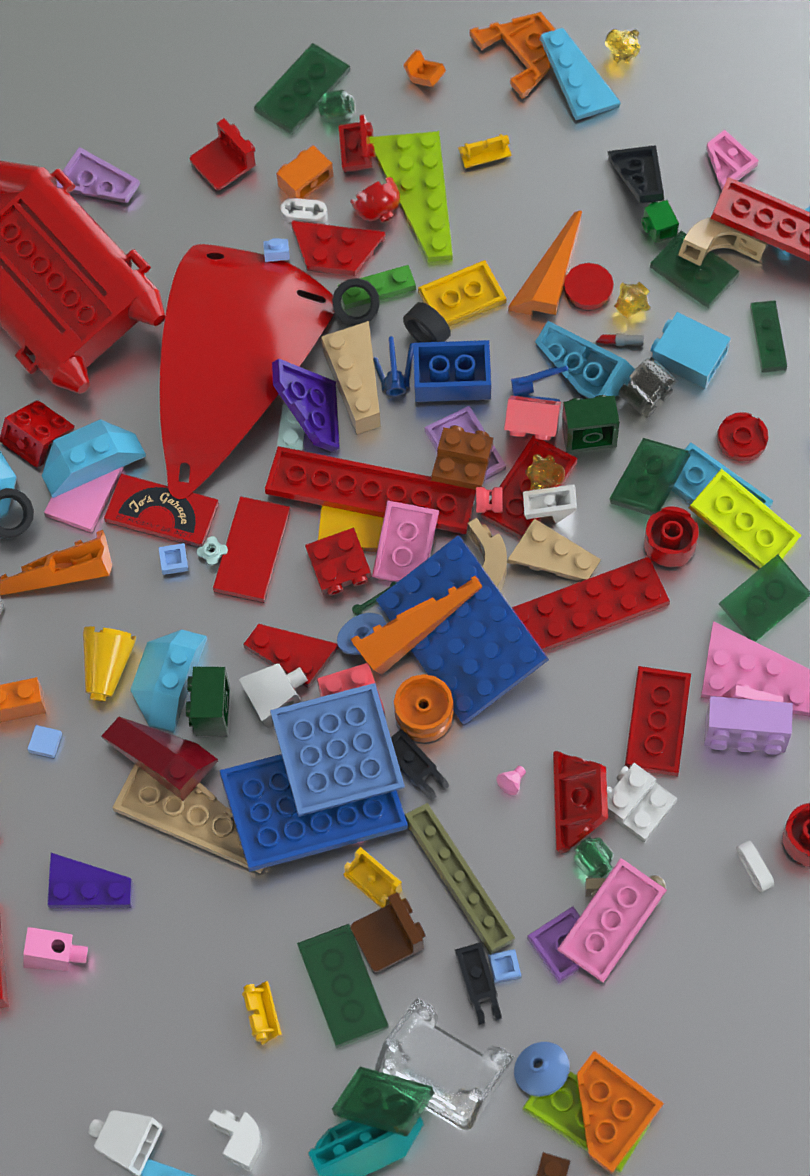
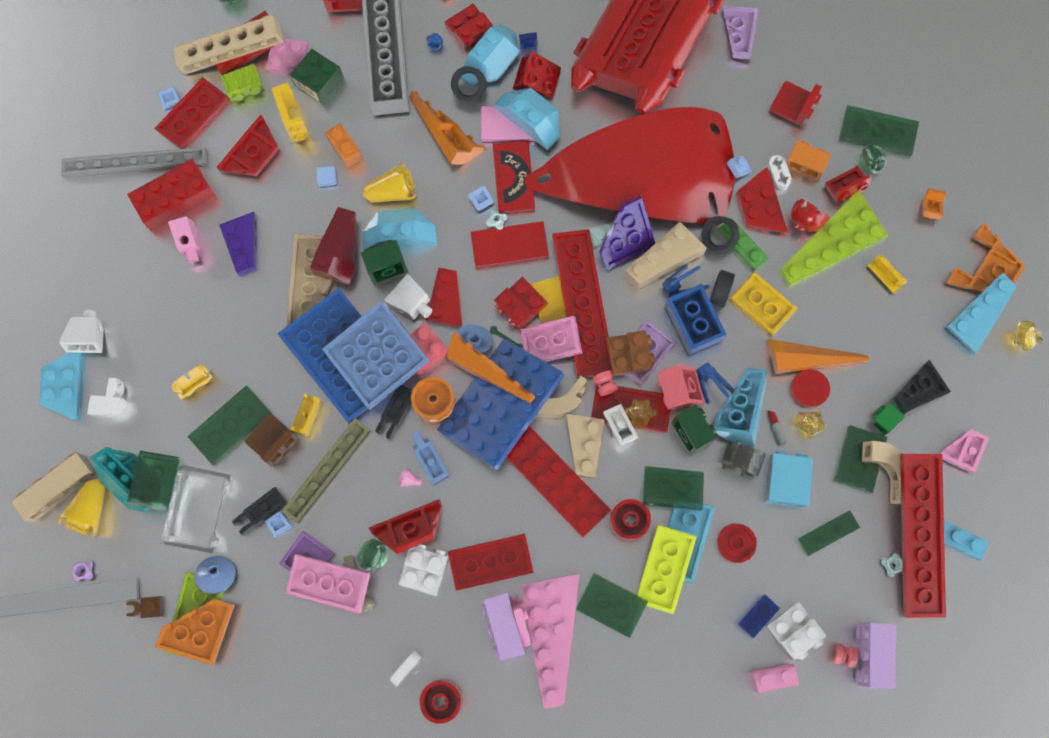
camera: 70 degrees right, 10 degrees up
none -> medium blue hinge [412,431,449,485]

